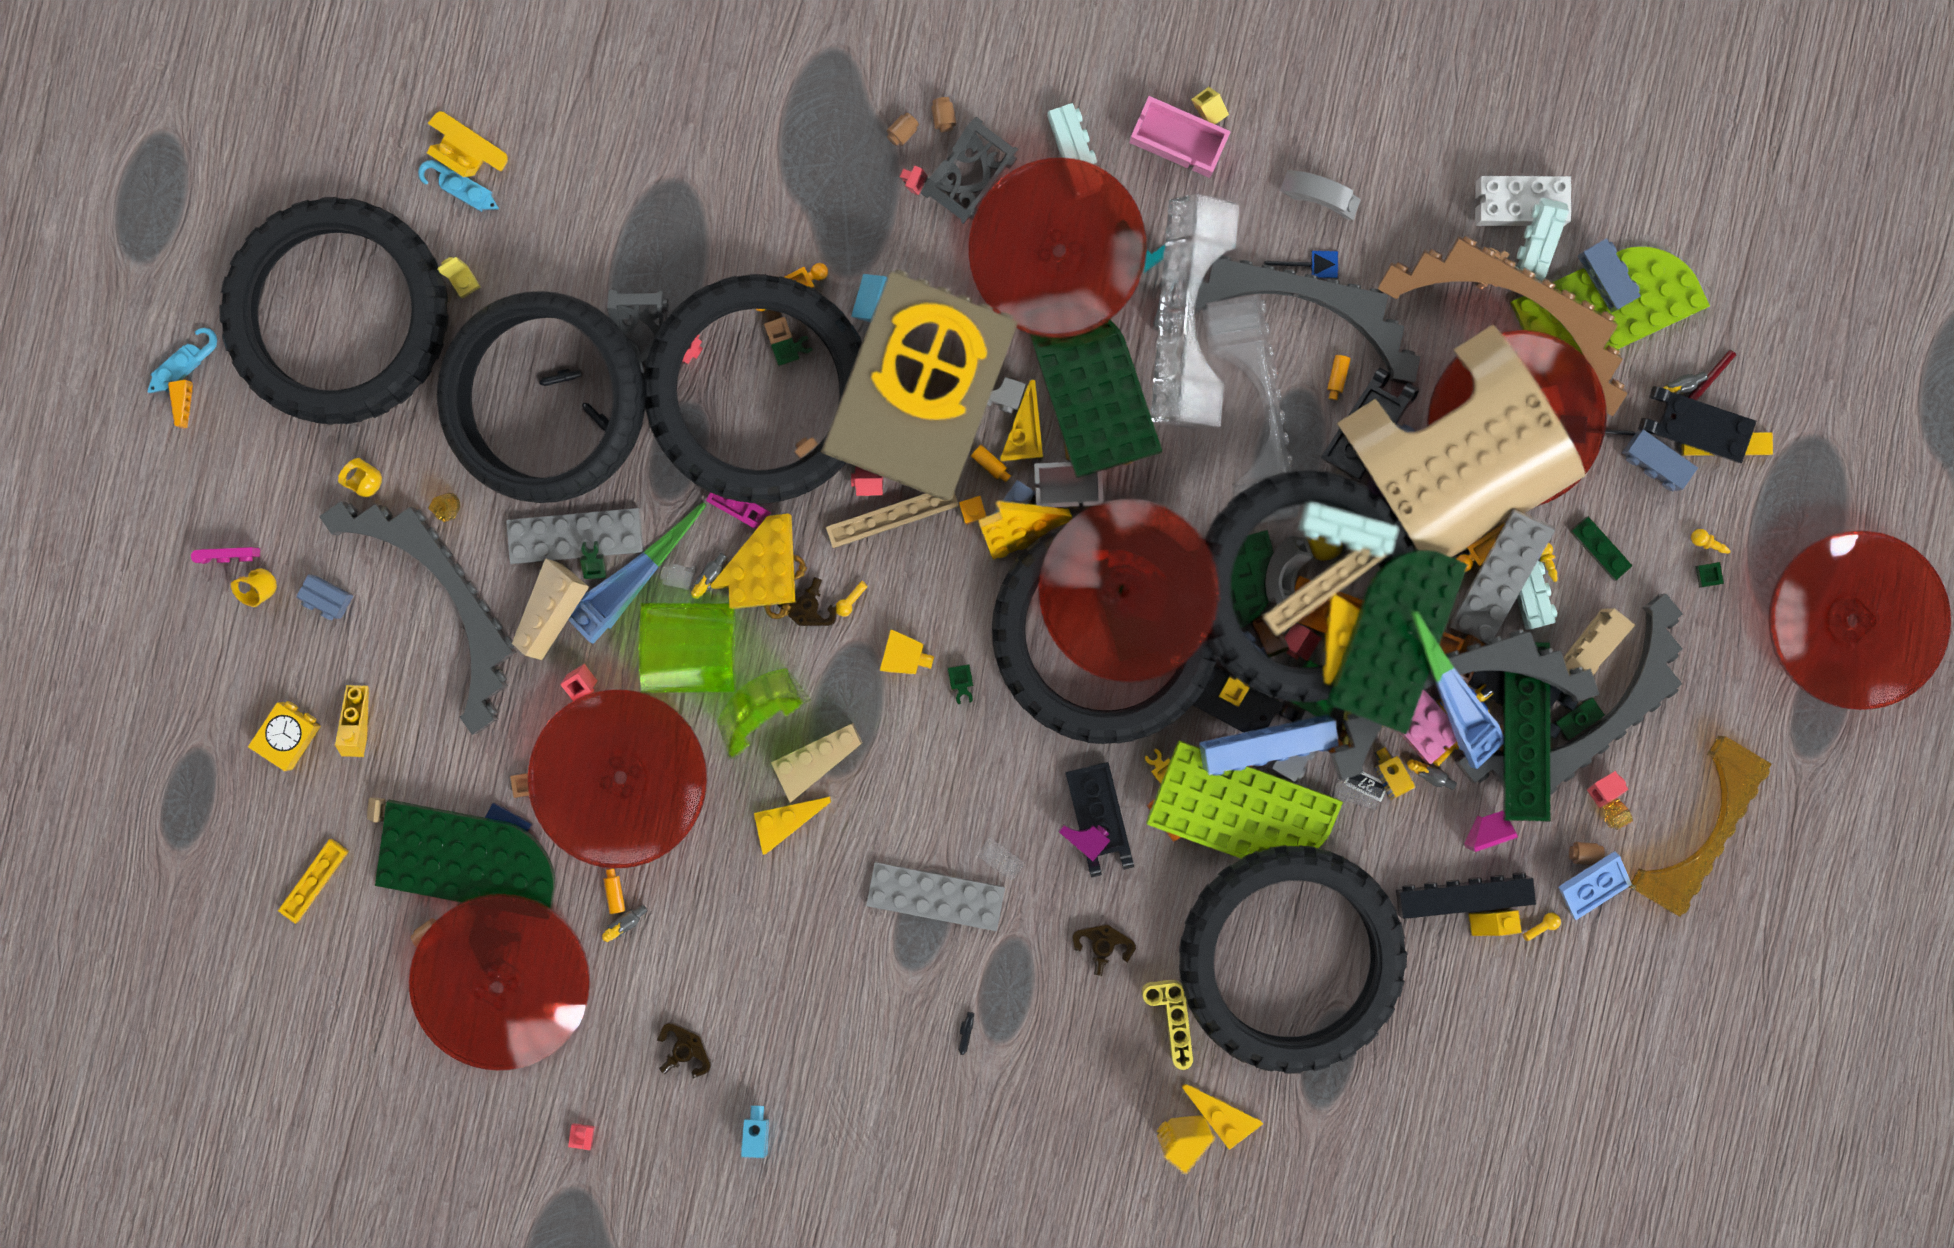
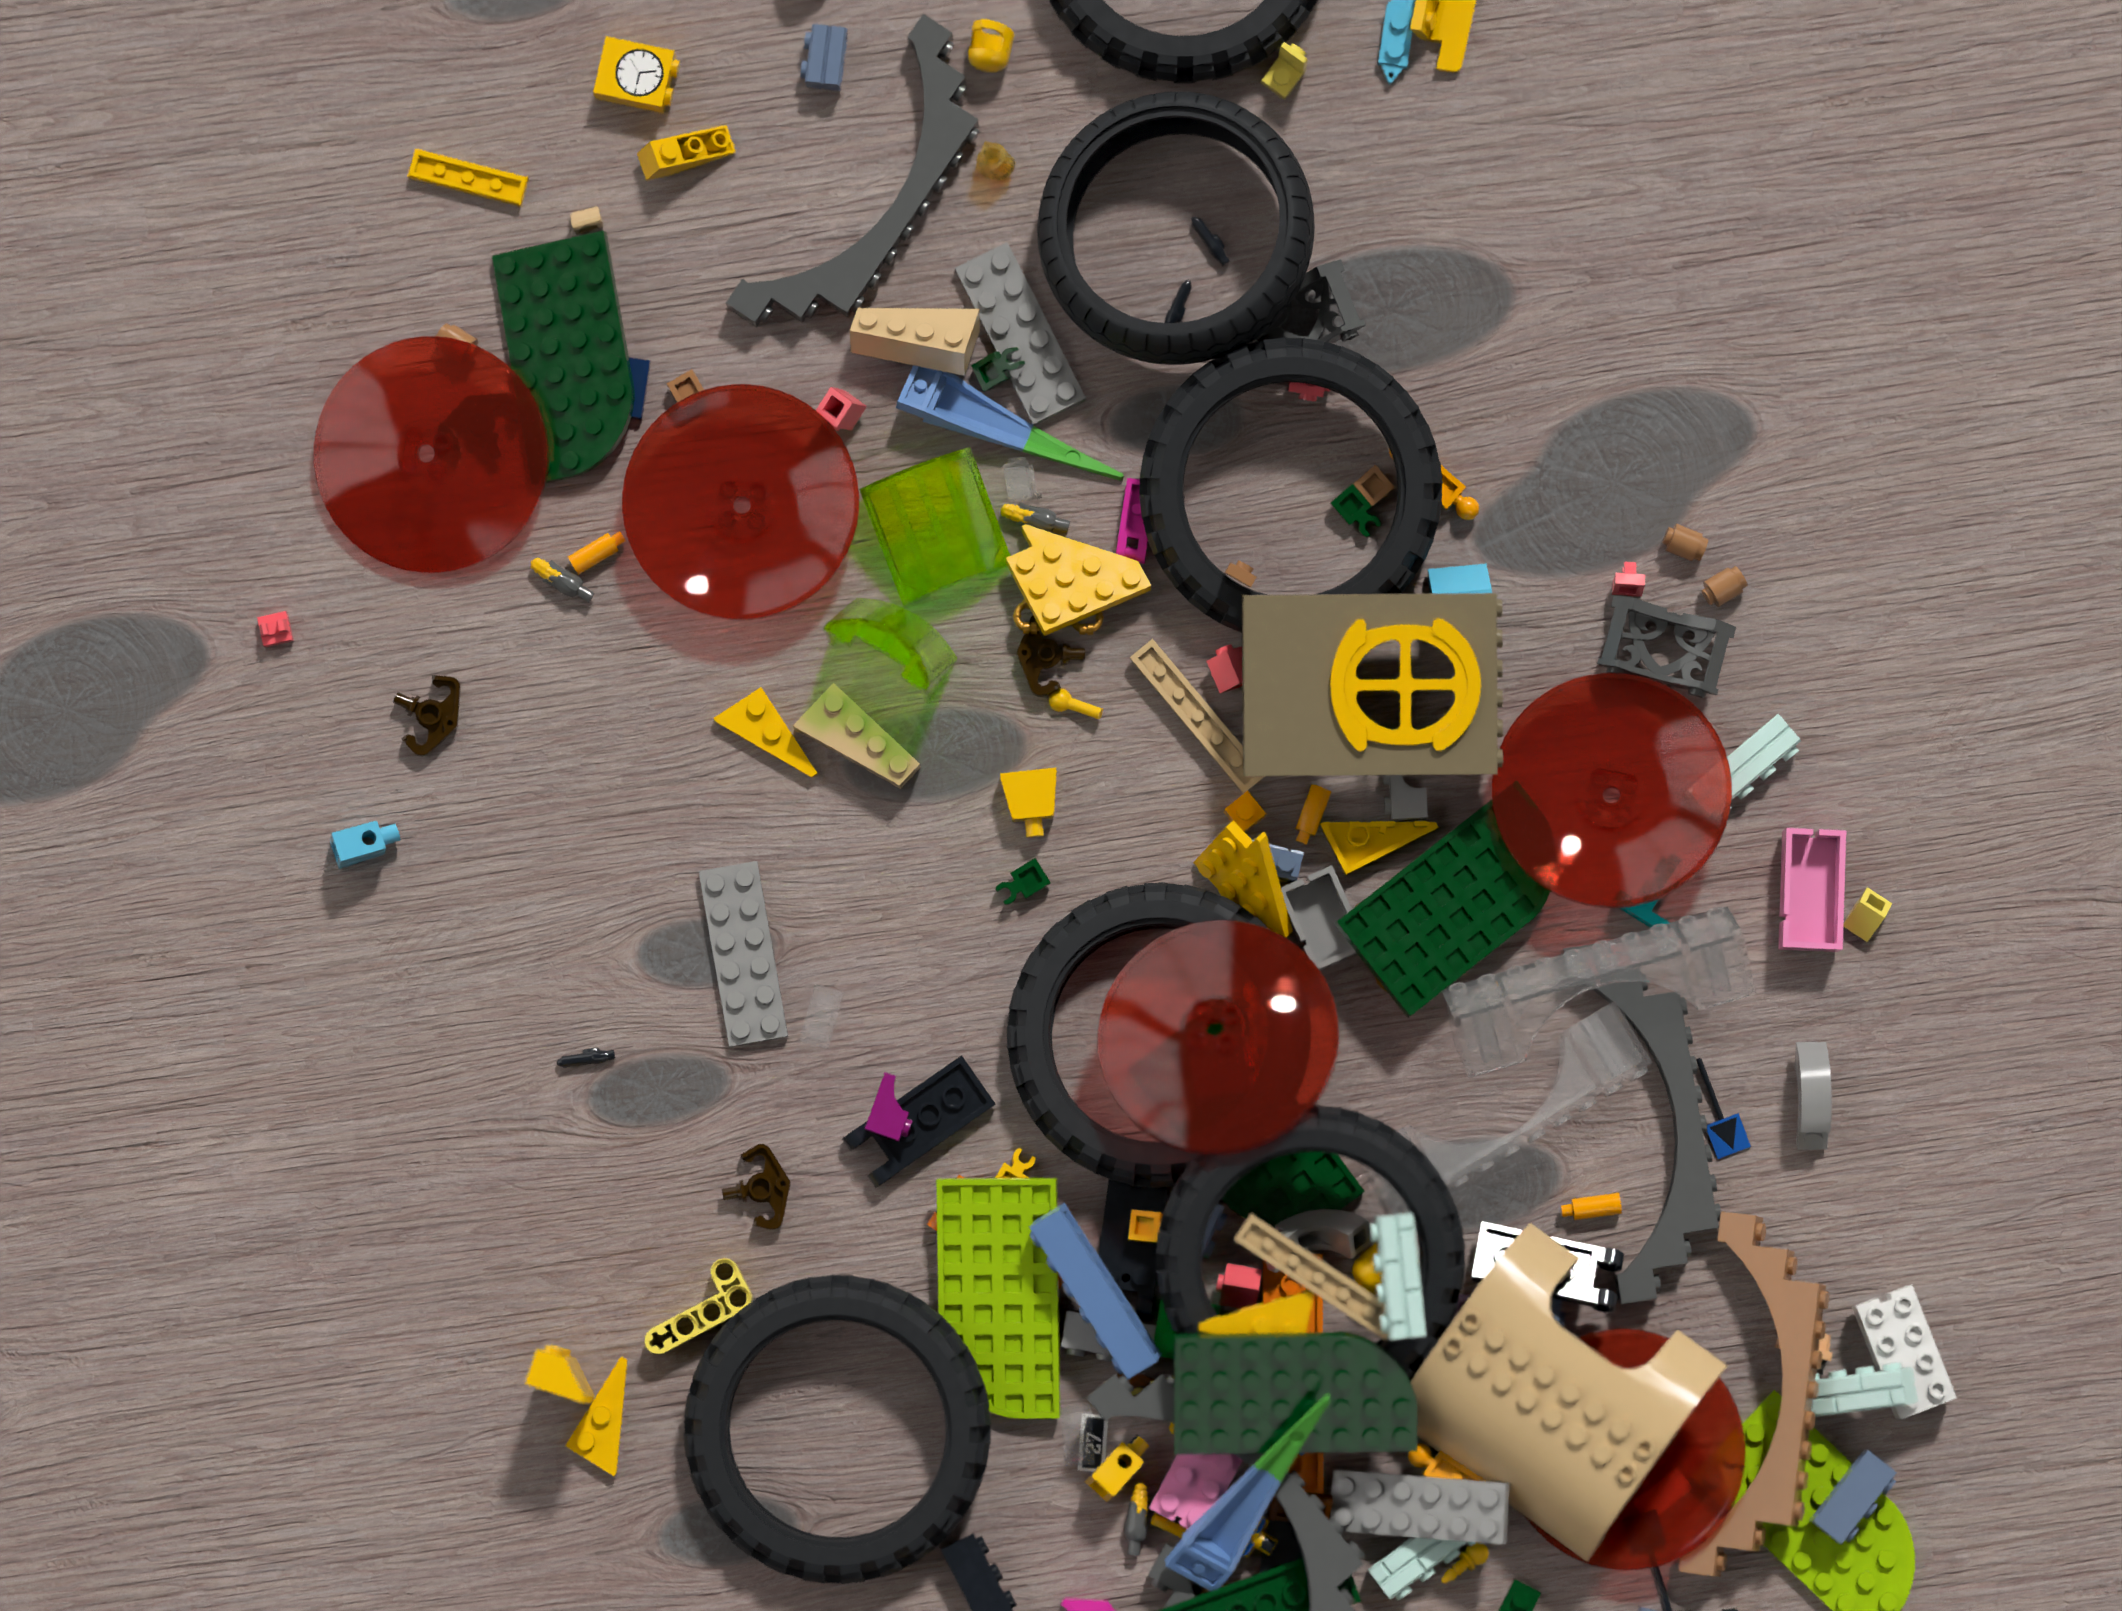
camera: 70 degrees right, 5 degrees down
reddish brown plate [1251,615,1289,658] -> none

